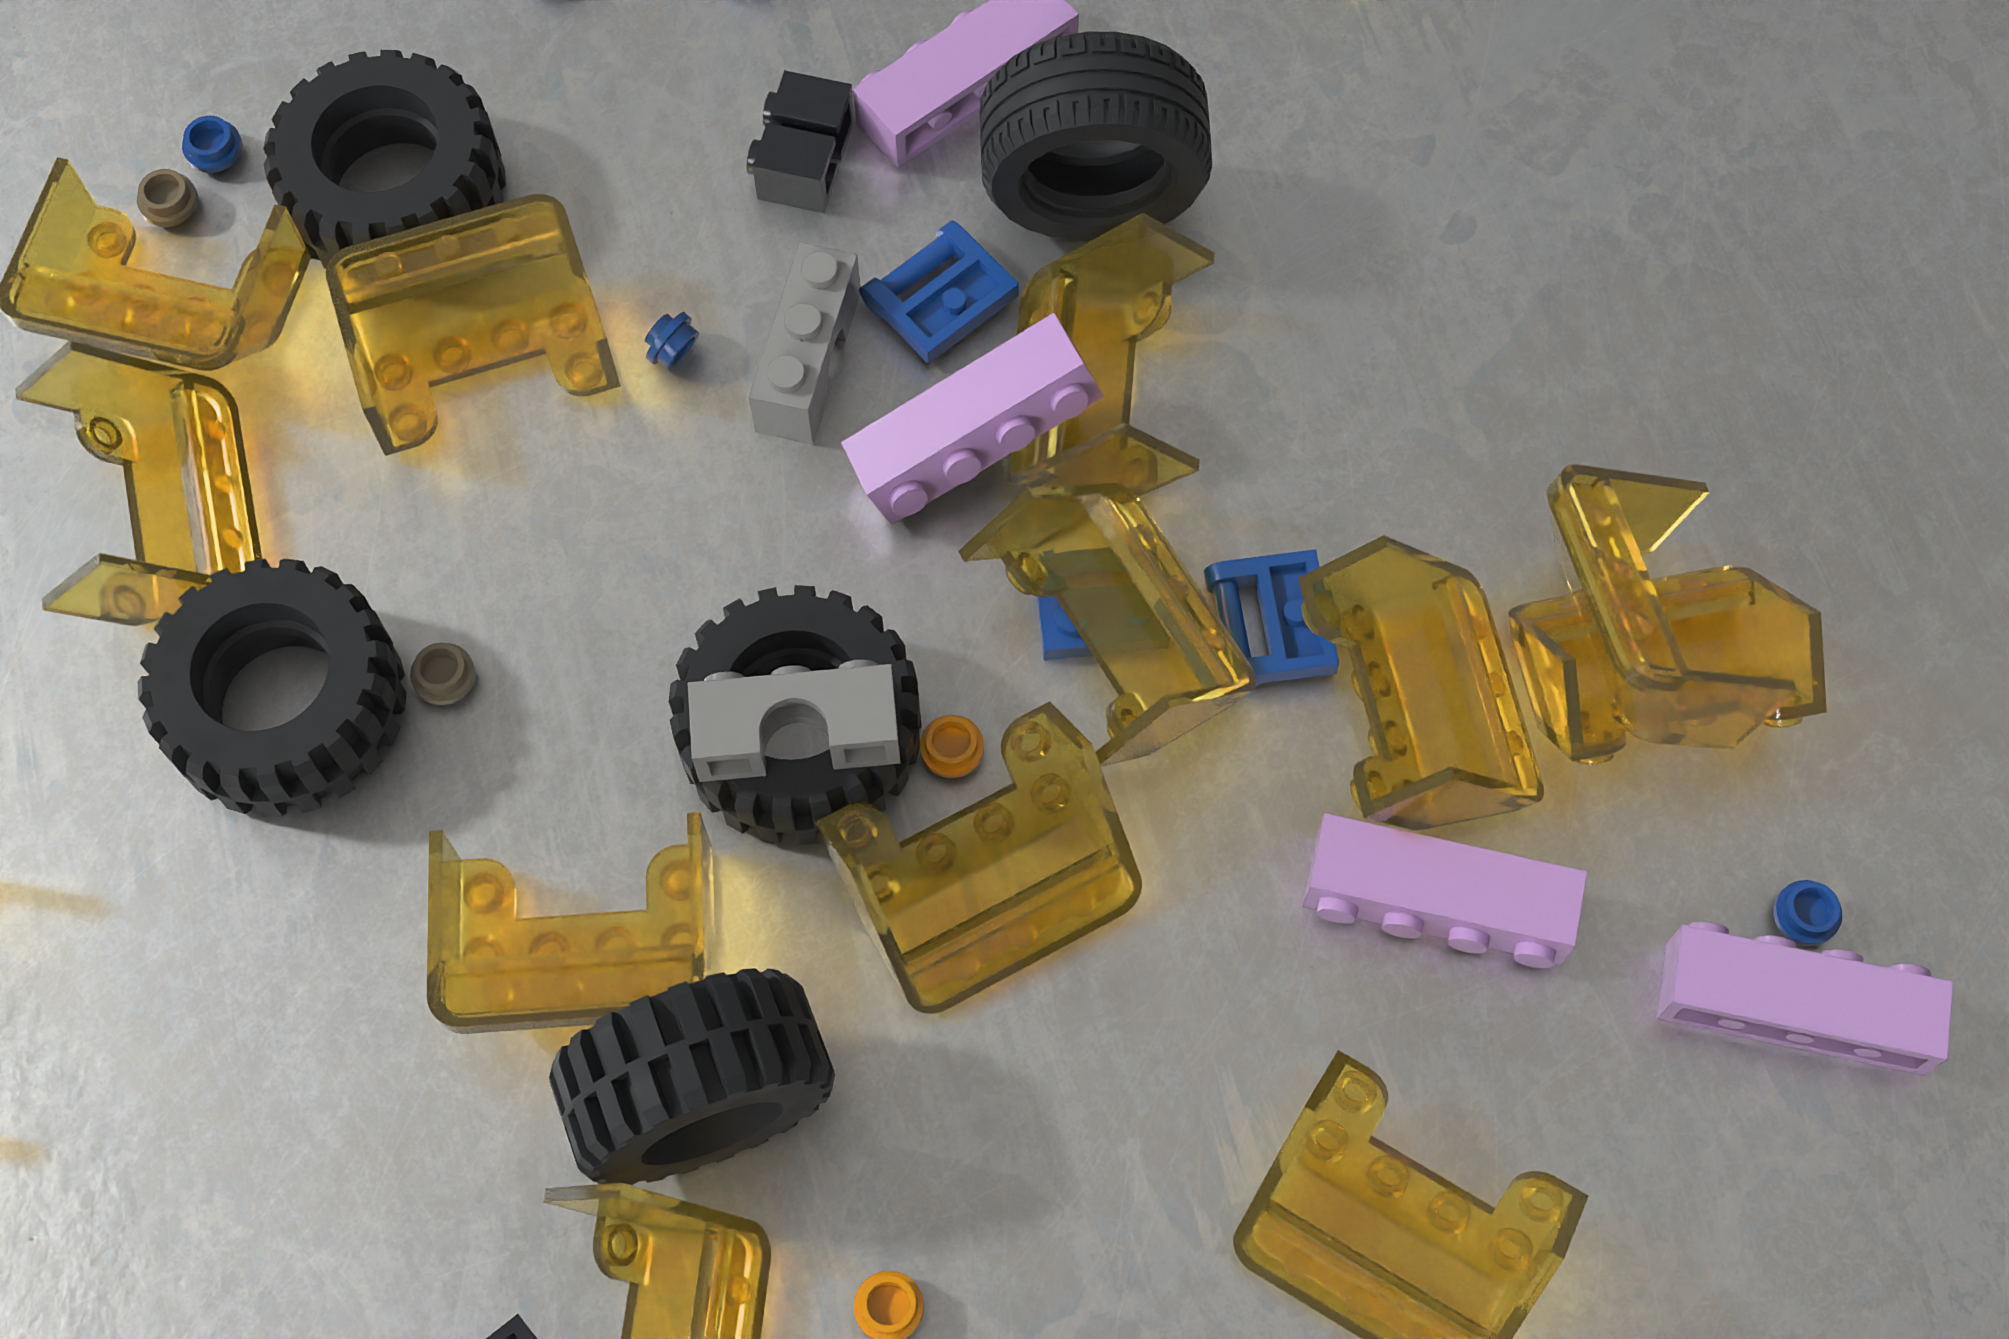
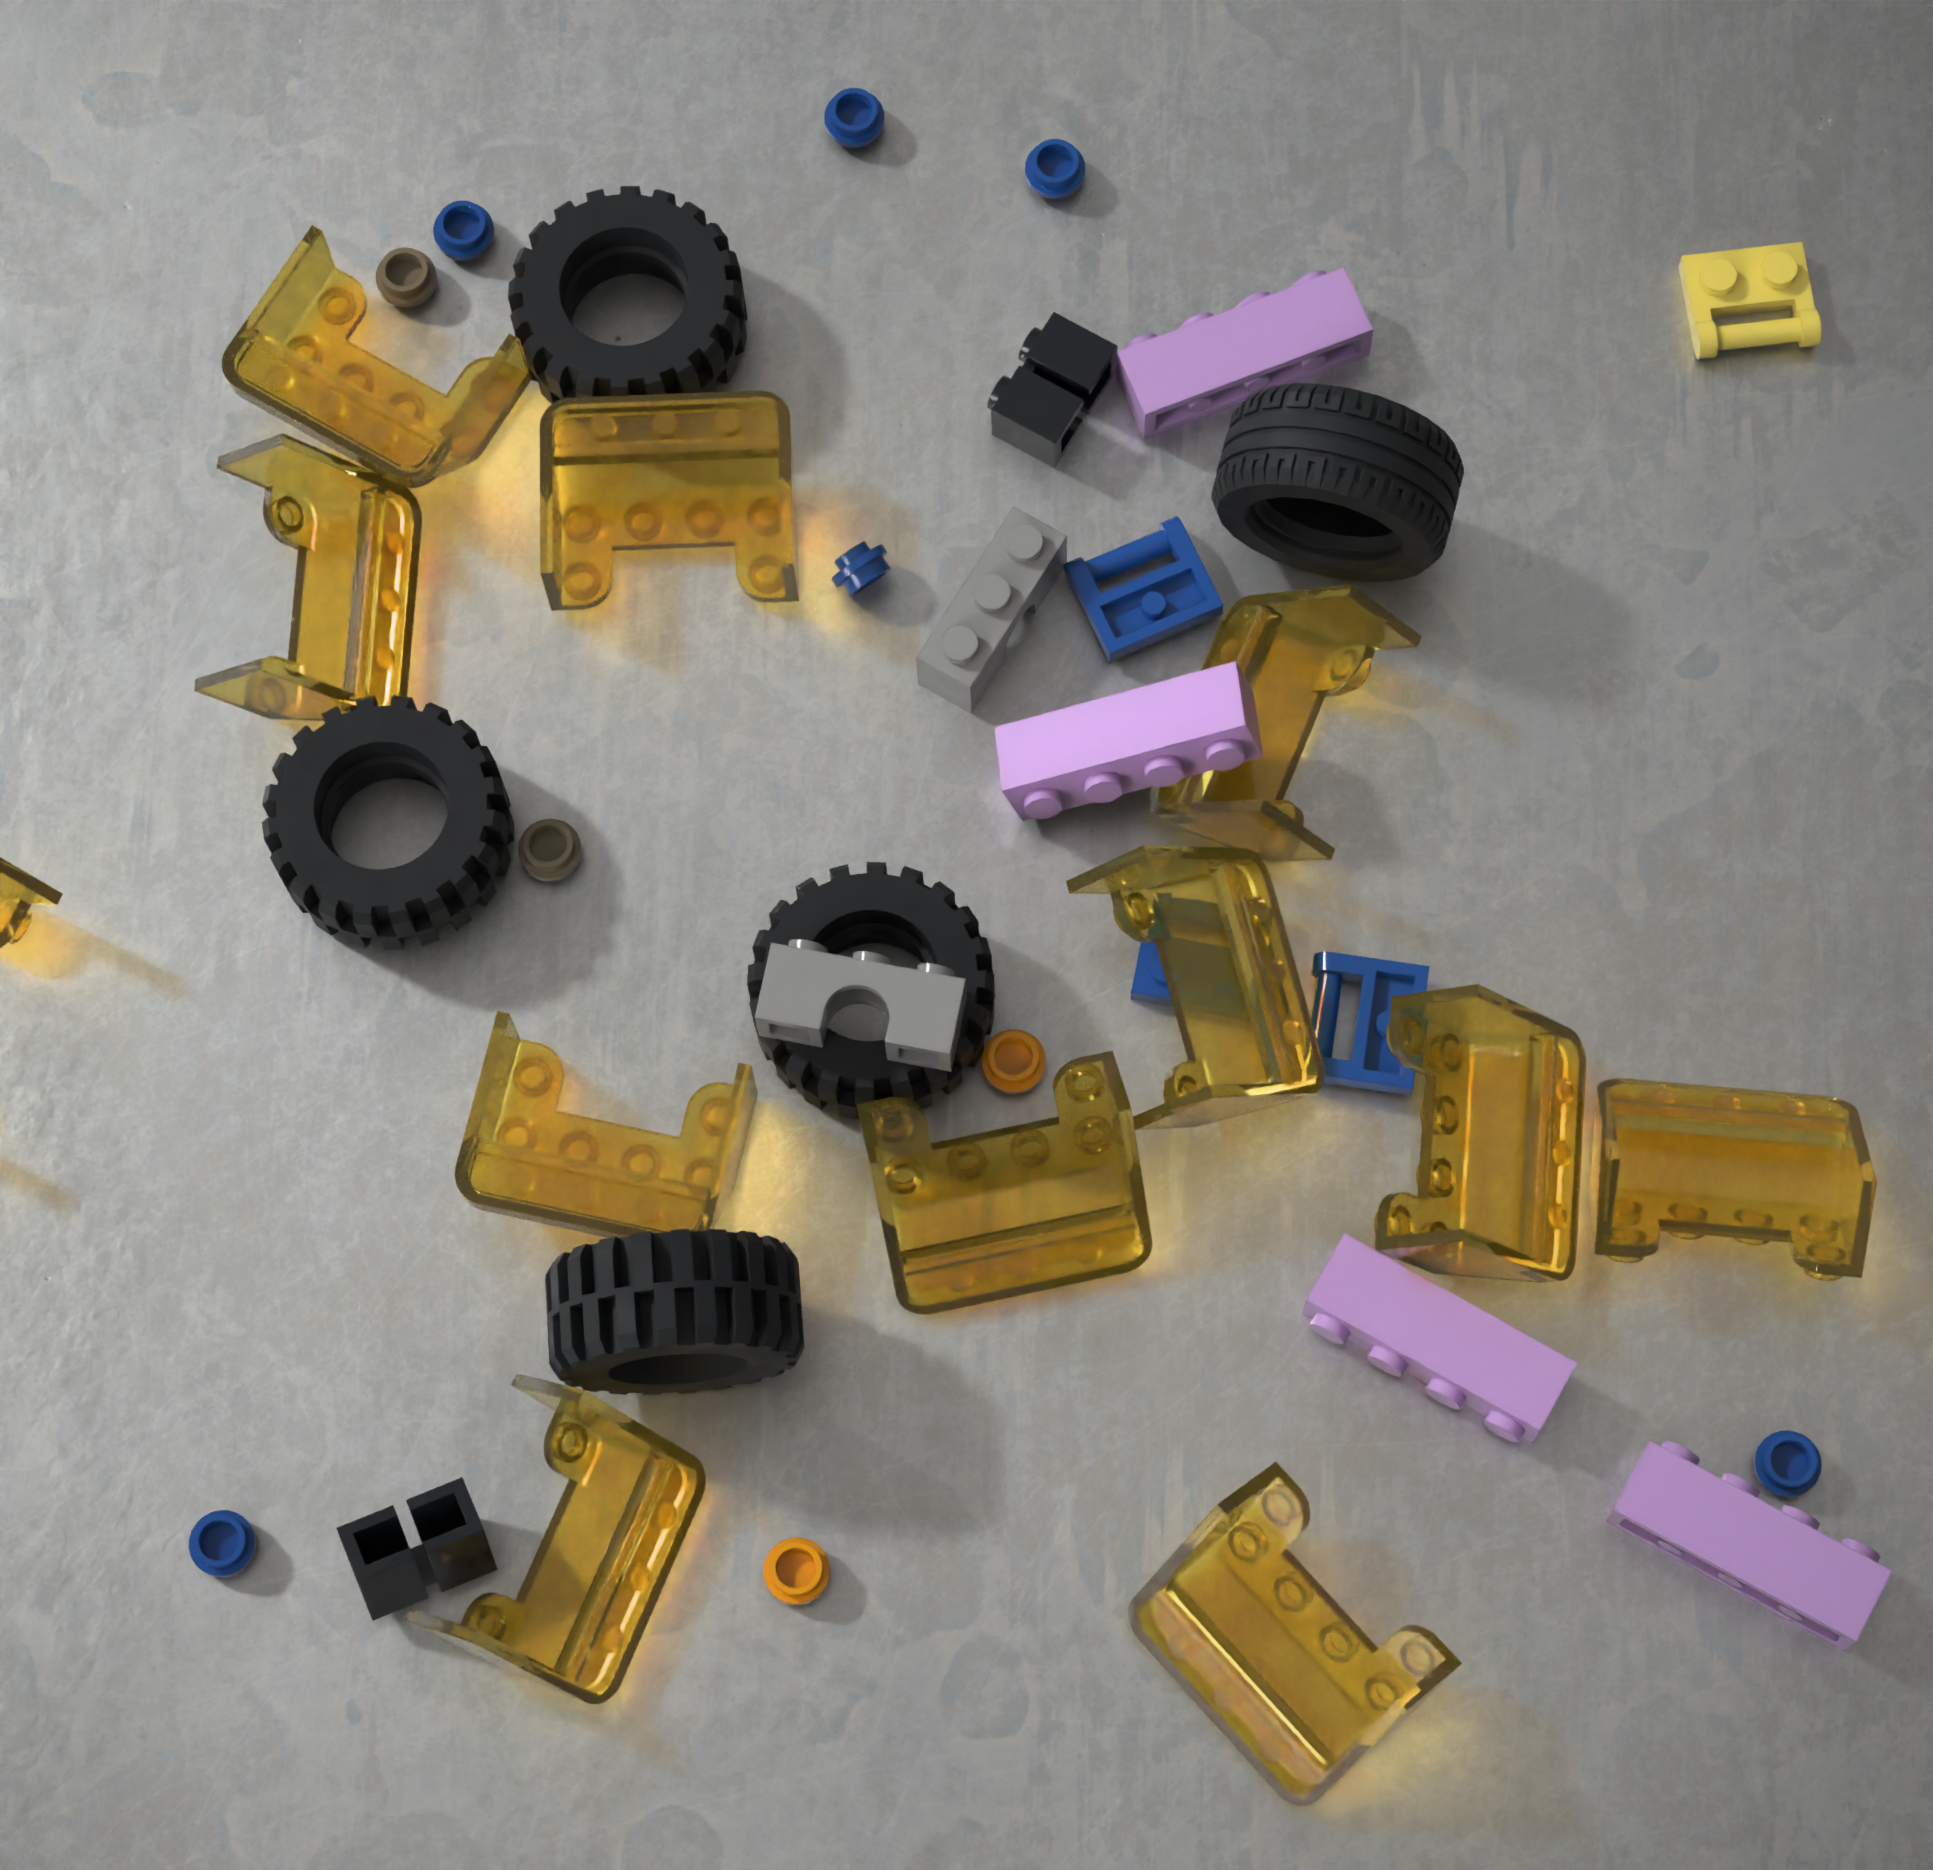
camera: 20 degrees right, 5 degrees up
clear yellow windscreen [1546,464,1797,750] -> none

